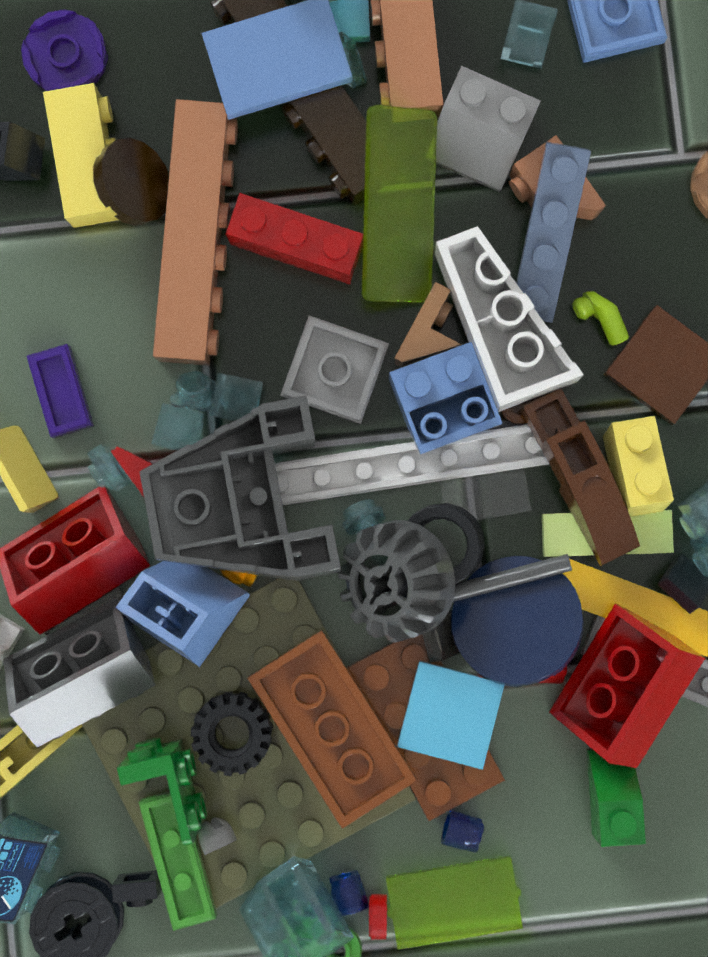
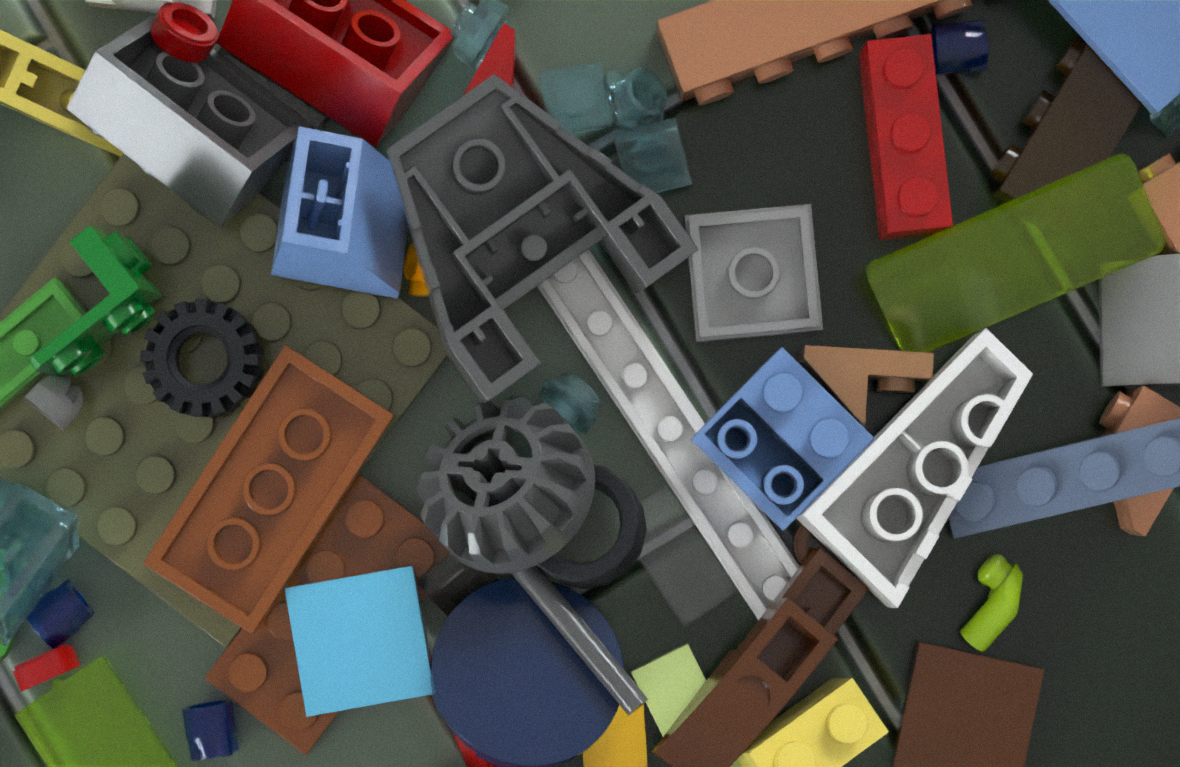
camera: 60 degrees right, 0 degrees up
none -> red tile [150,2,219,63]
none -> clear blue hose [930,20,989,75]

